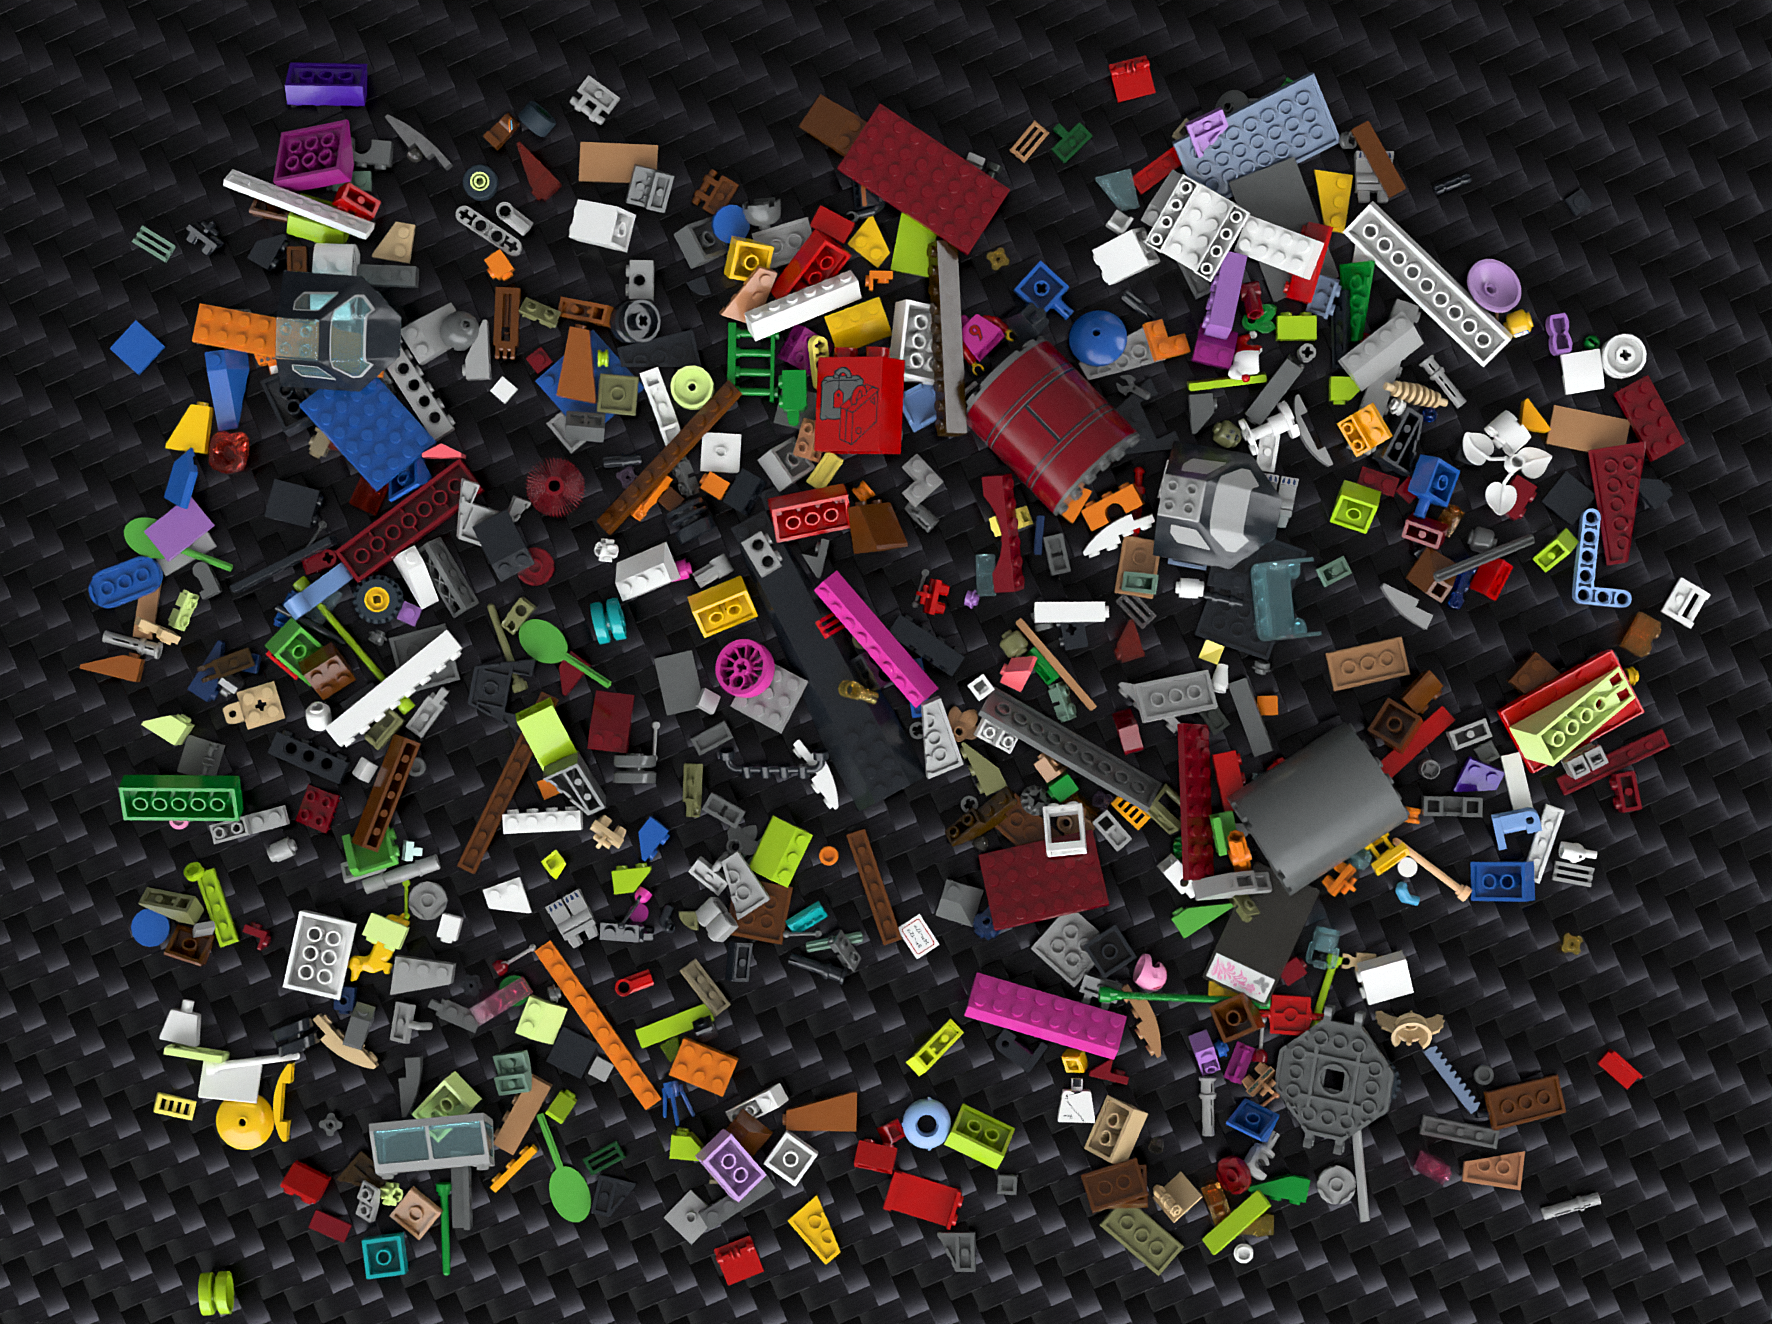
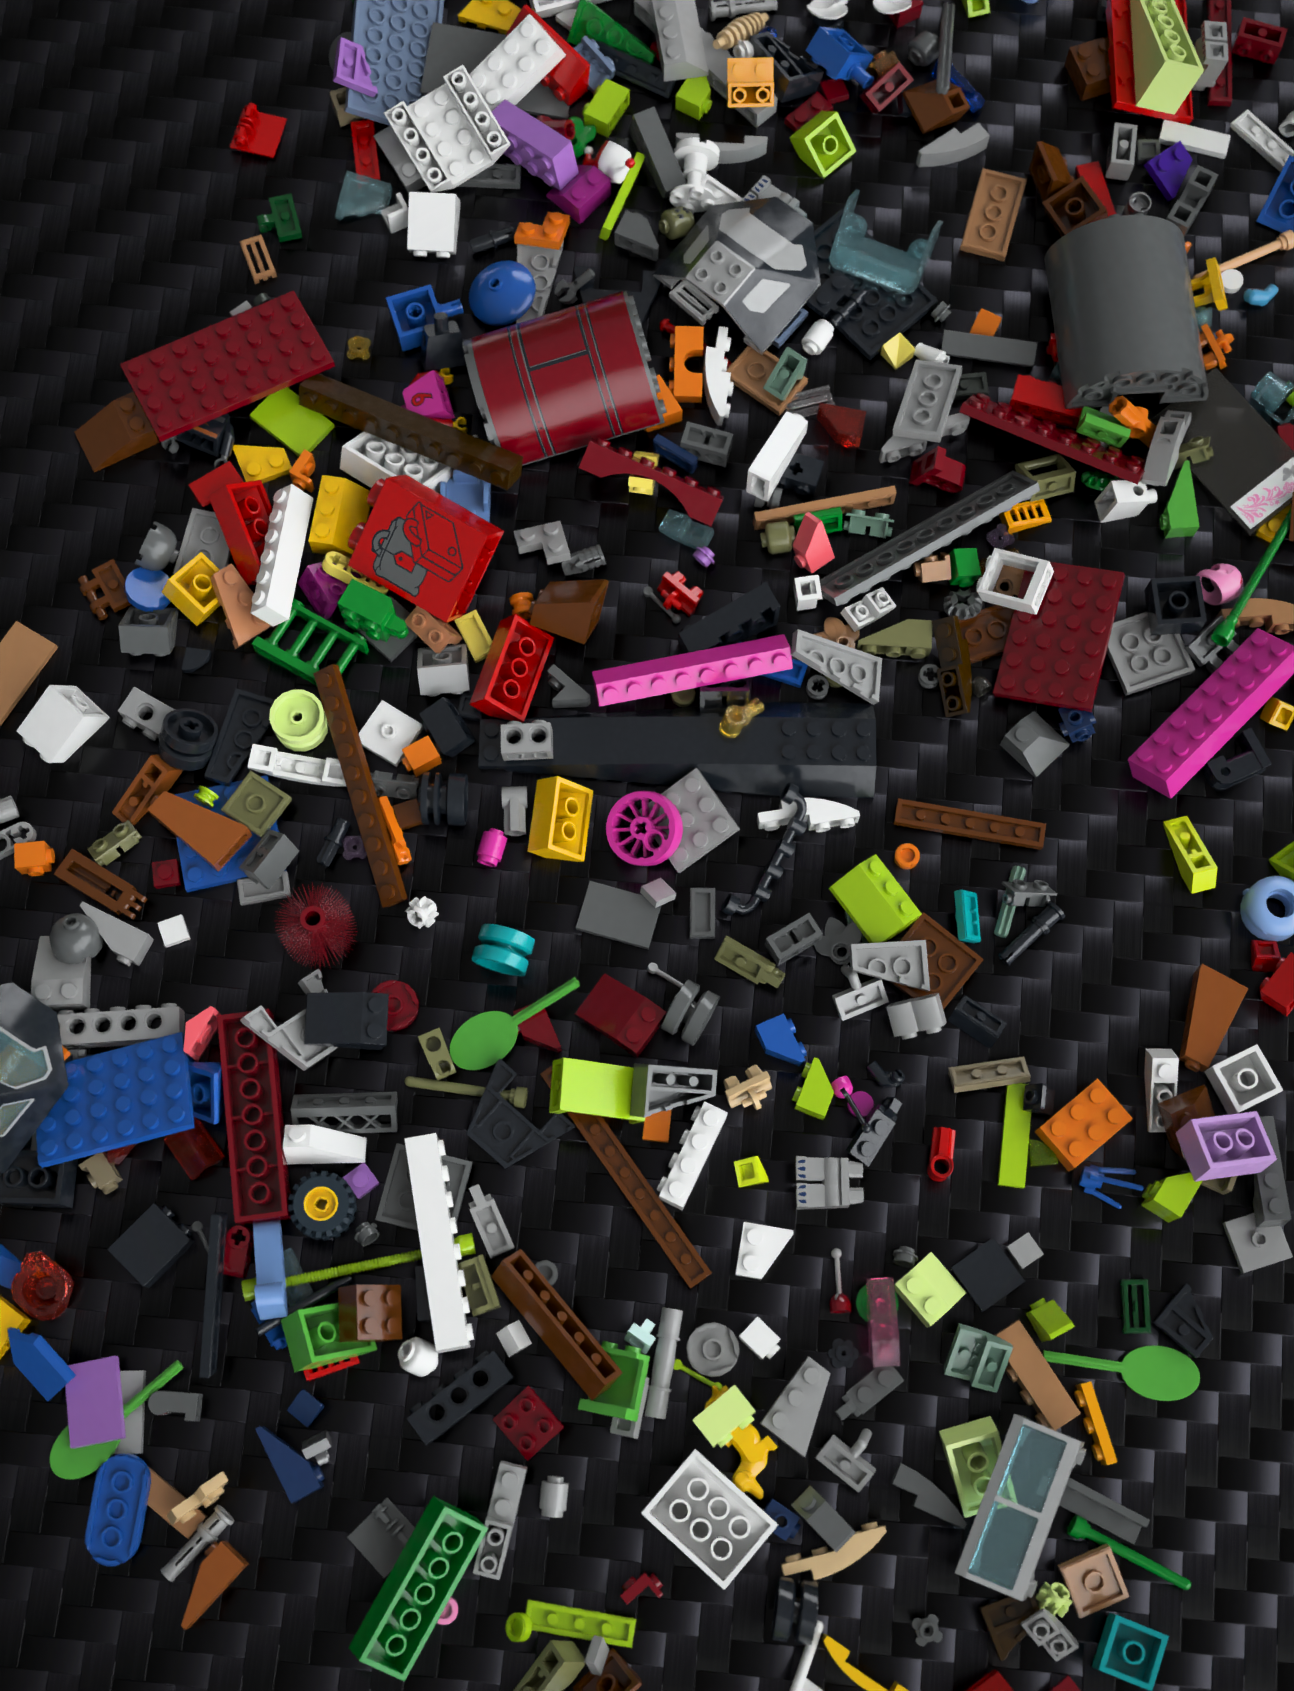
camera: 65 degrees left, 15 degrees down
yellowish green slope [142,714,195,746] -> none
yellowish green hinge [168,589,200,631] -> none
dark brown hinge [197,647,255,683] -> none
tan plate [223,681,285,730] -> none
orange plate [534,940,662,1110] -> none
white slope [615,542,681,601] -> none
slope [625,164,674,213] -> none
olive tile [678,911,699,930] -> none
dark grey hinge [783,929,822,938] -> none
red tile [815,612,845,639] -> none
white sticker [898,914,940,959] -> none
light grey brick [1092,810,1132,852] -> none
light grey bush [1297,343,1316,363] -> none
sand green slope [1316,556,1352,587] -> none
red panel [1469,558,1513,601] -> none
medium blue piece [1491,807,1542,850] -> none

